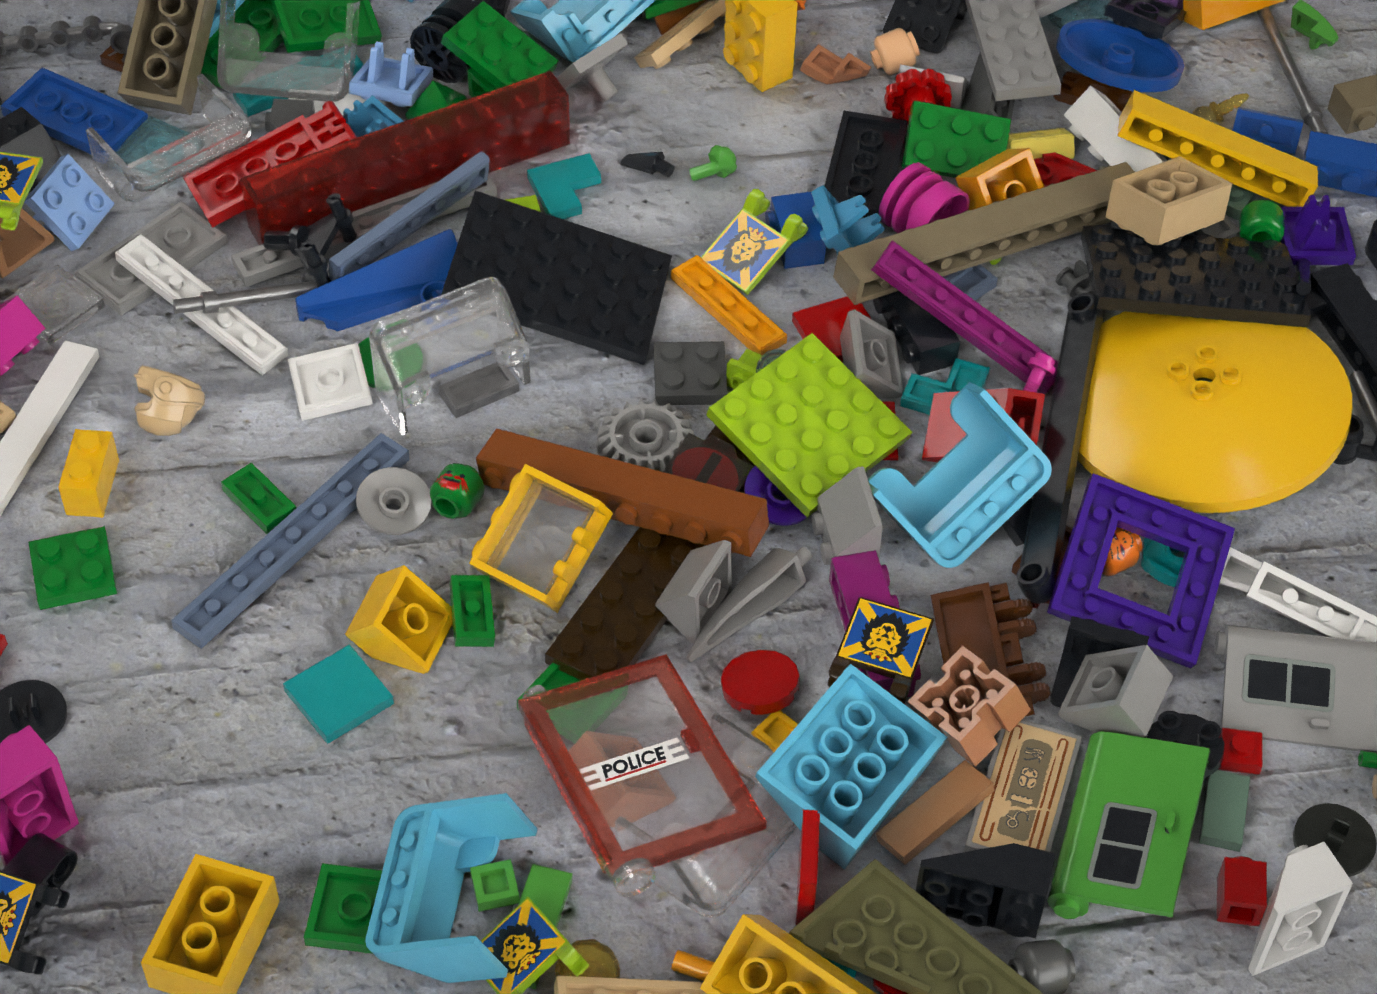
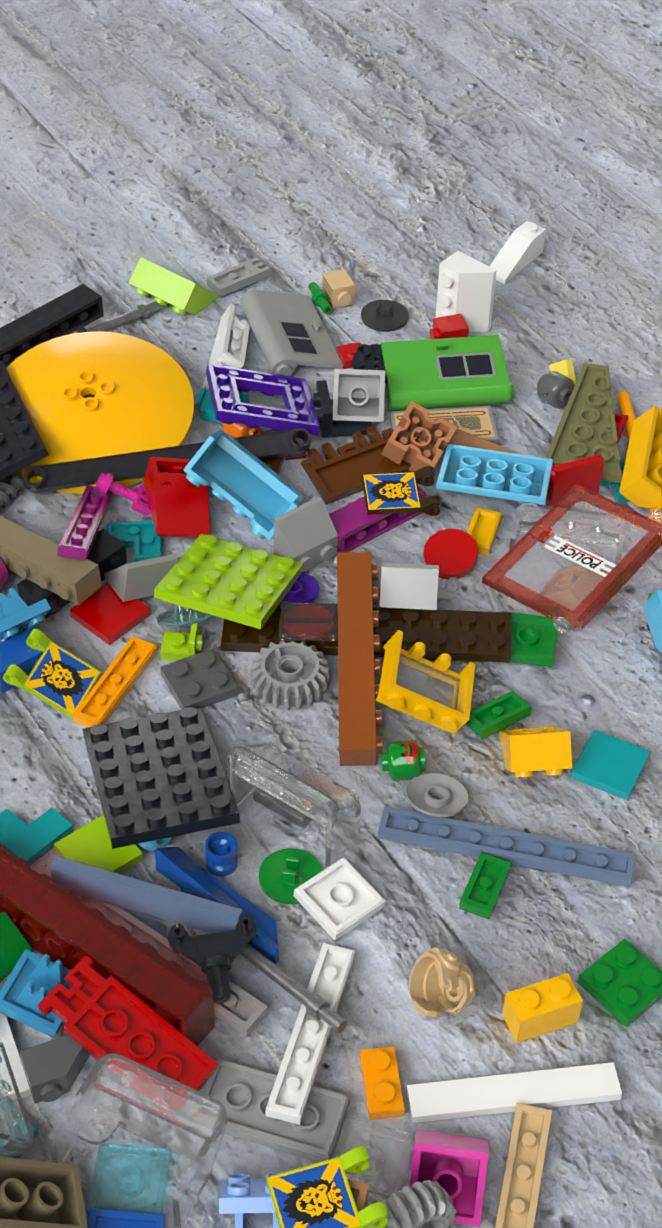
camera: 115 degrees left, 5 degrees down
black slope [916,843,1056,939] -> none
none -> light orange plate [359,1046,405,1120]

